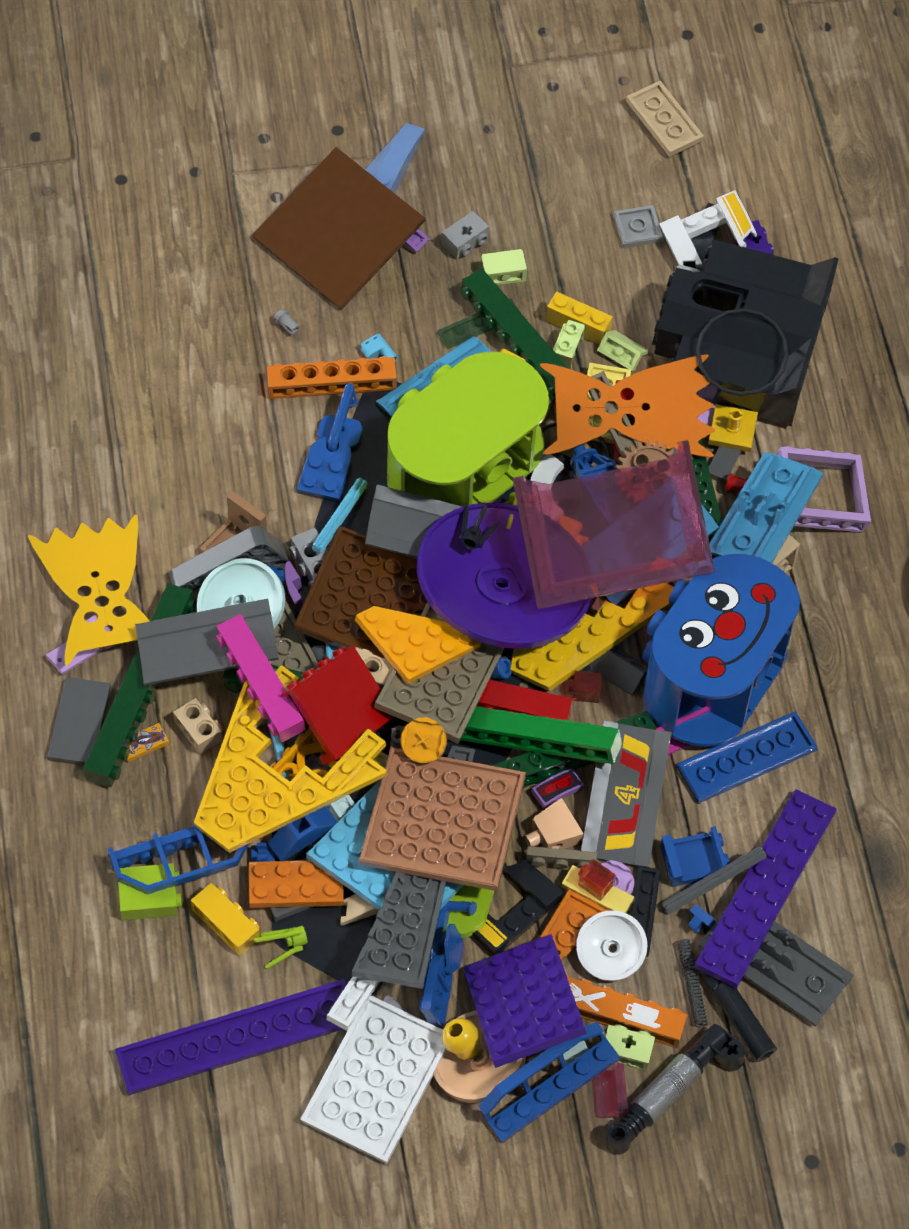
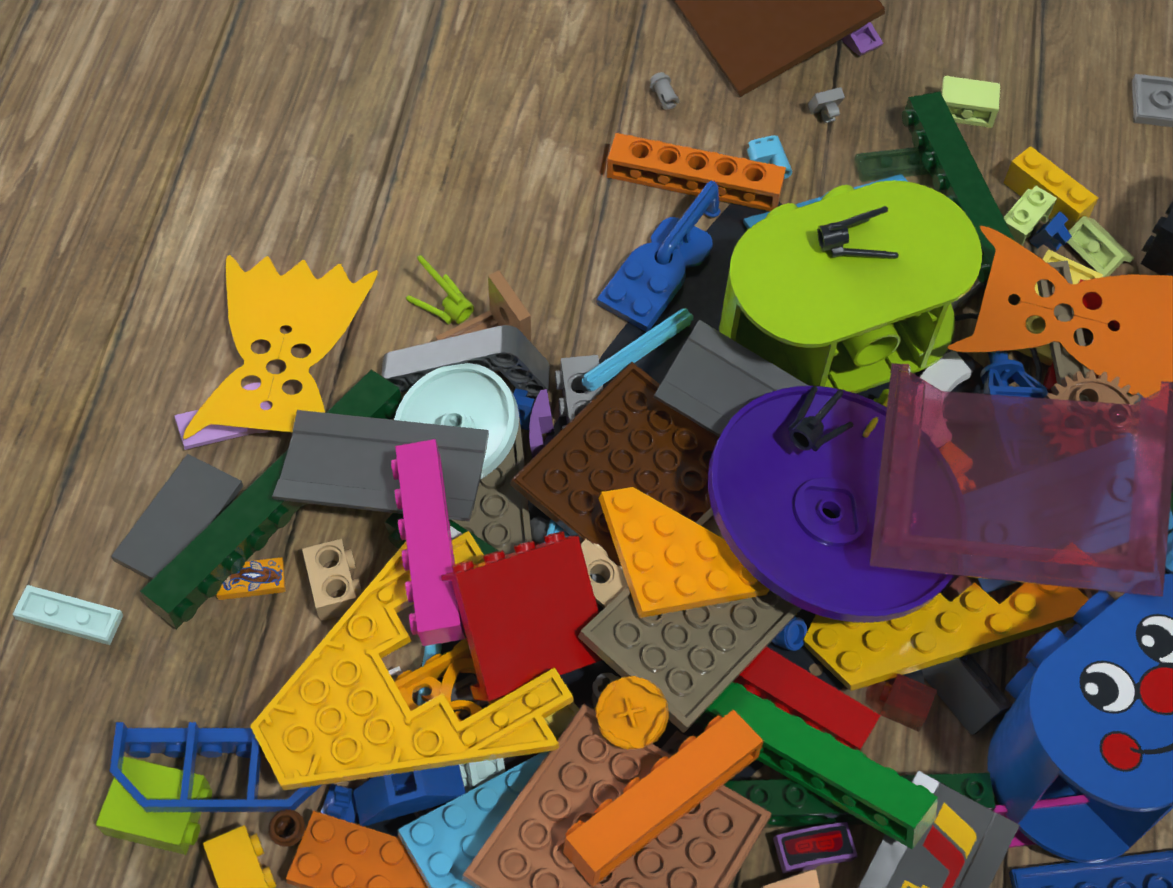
camera: 20 degrees right, 0 degrees up
light grey brick [441,211,489,260] -> none
none -> light aqua tile [13,585,124,645]
none -> reddish brown cone [268,809,305,847]
none -> lime plant [406,255,474,324]
none -> orange brick [563,710,764,887]
none -> light grey tile [808,87,845,123]
none -> black plant [817,206,899,259]
none -> tile [1029,211,1072,252]

